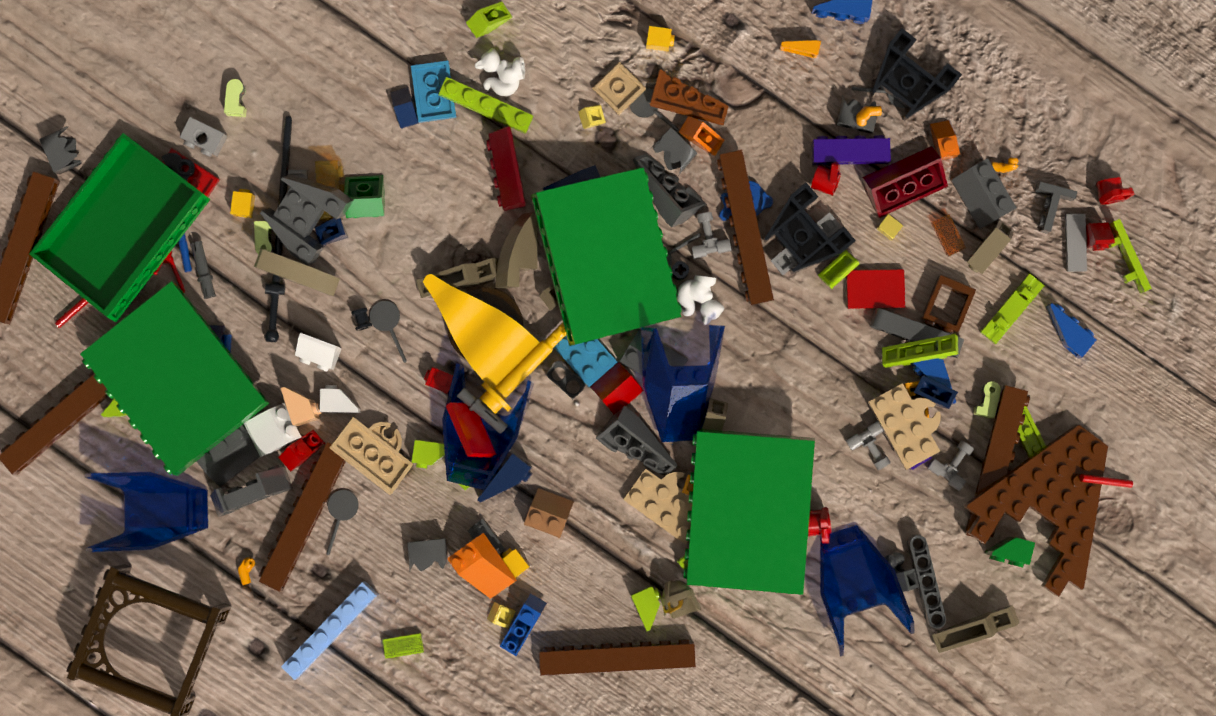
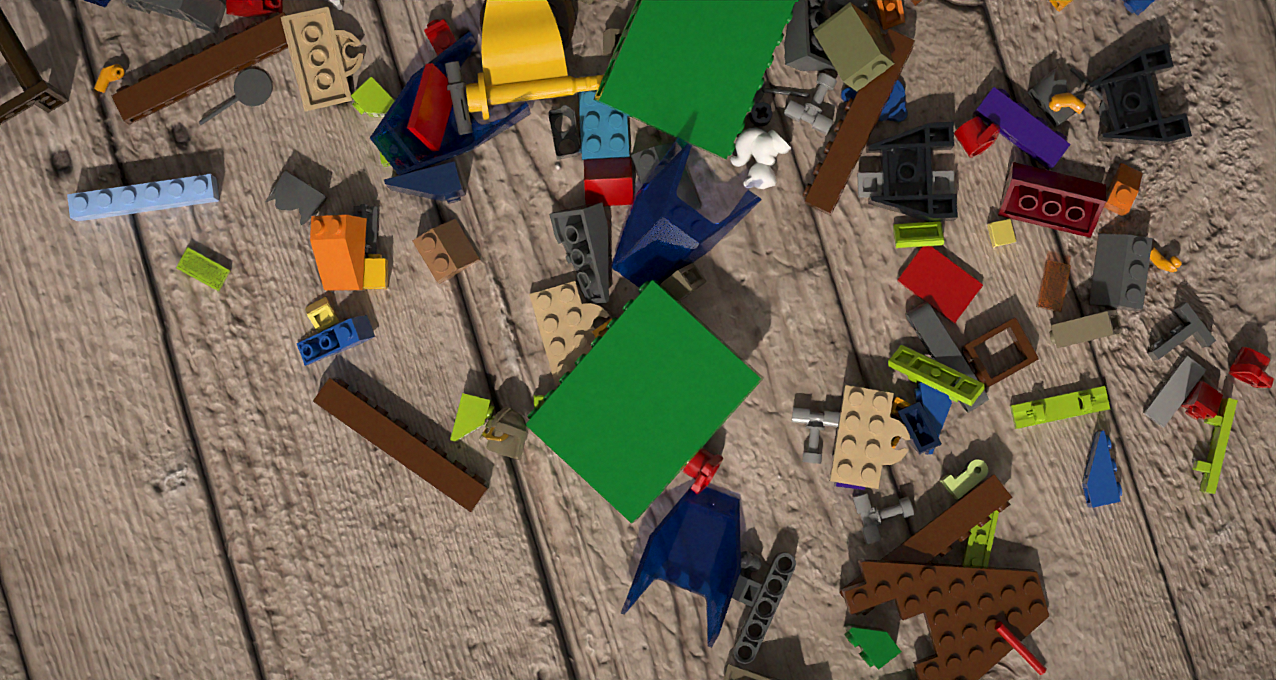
camera: 30 degrees right, 0 degrees up
none -> olive slope [813,2,895,91]

